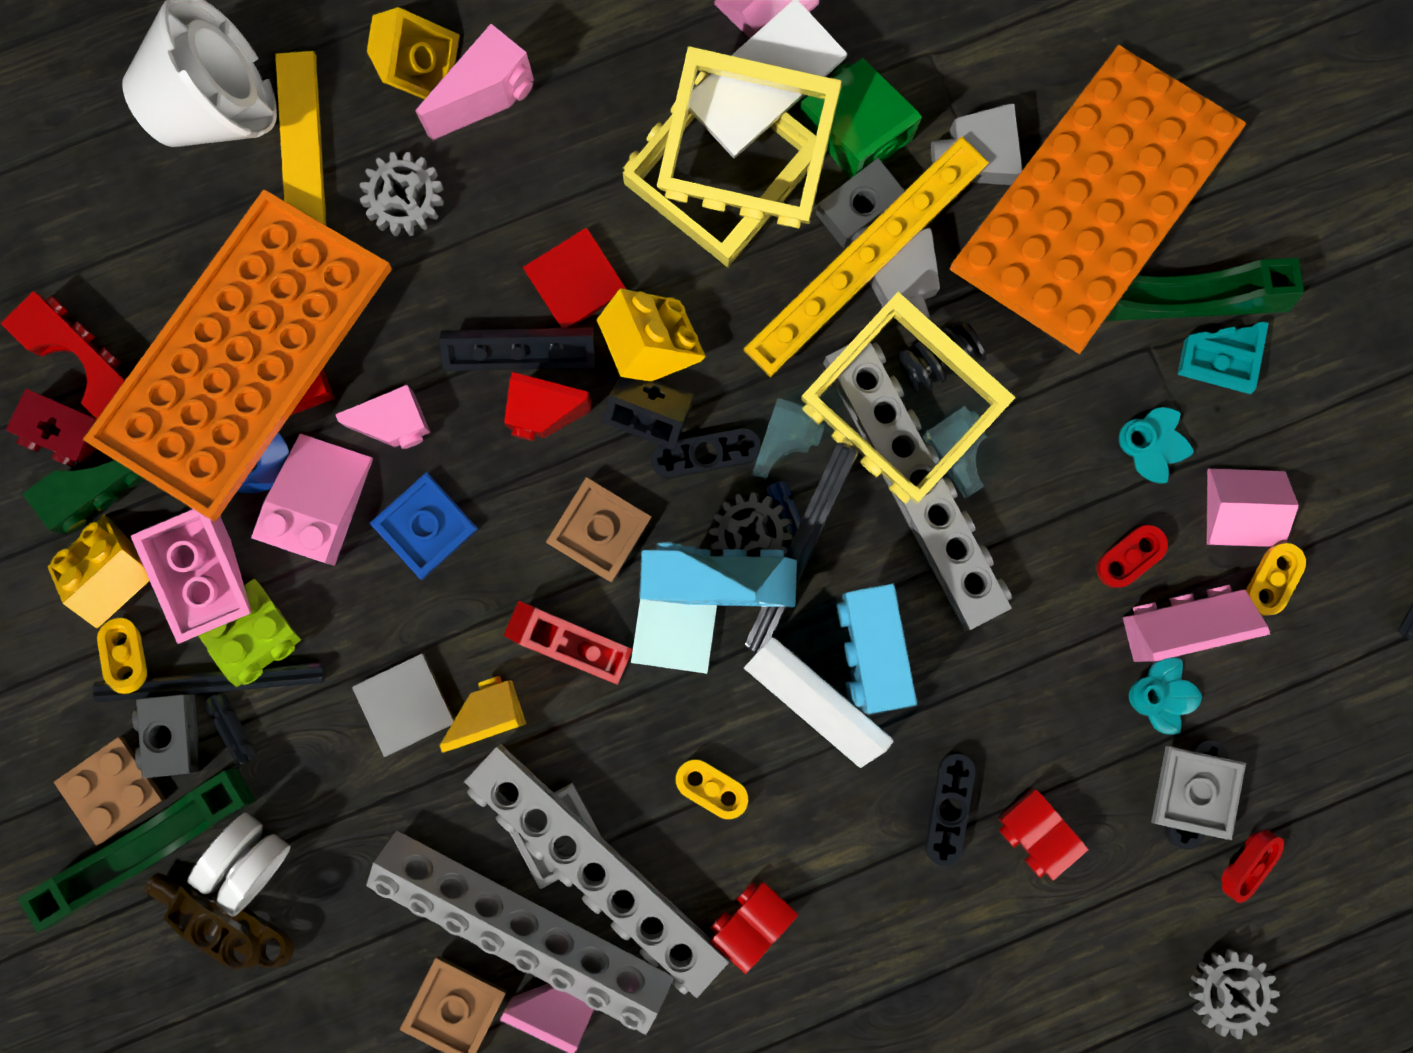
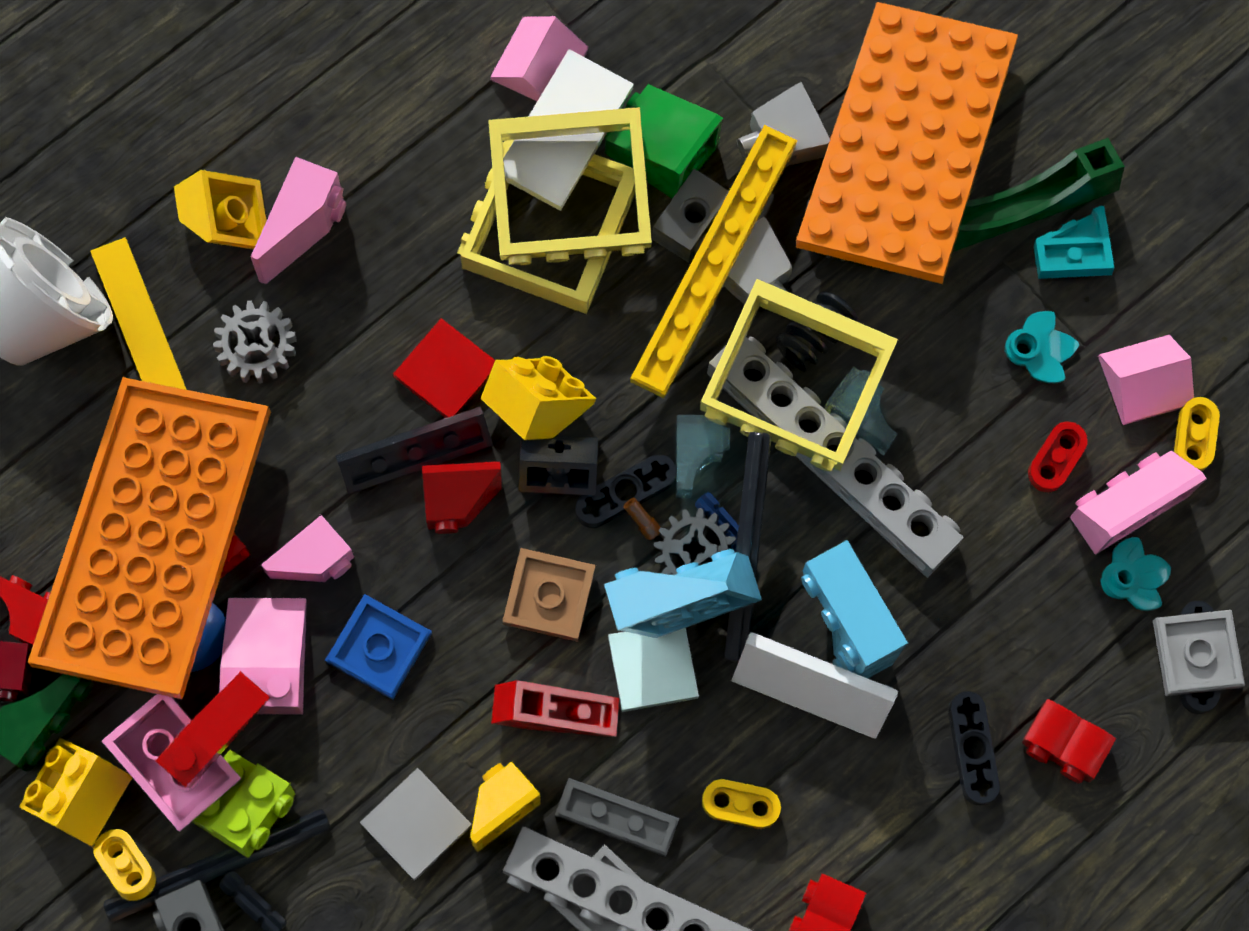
camera: 20 degrees left, 10 degrees down
none -> red slope [155,671,271,788]
none -> dark grey tile [555,778,679,857]
none -> reddish brown piece [623,498,661,540]

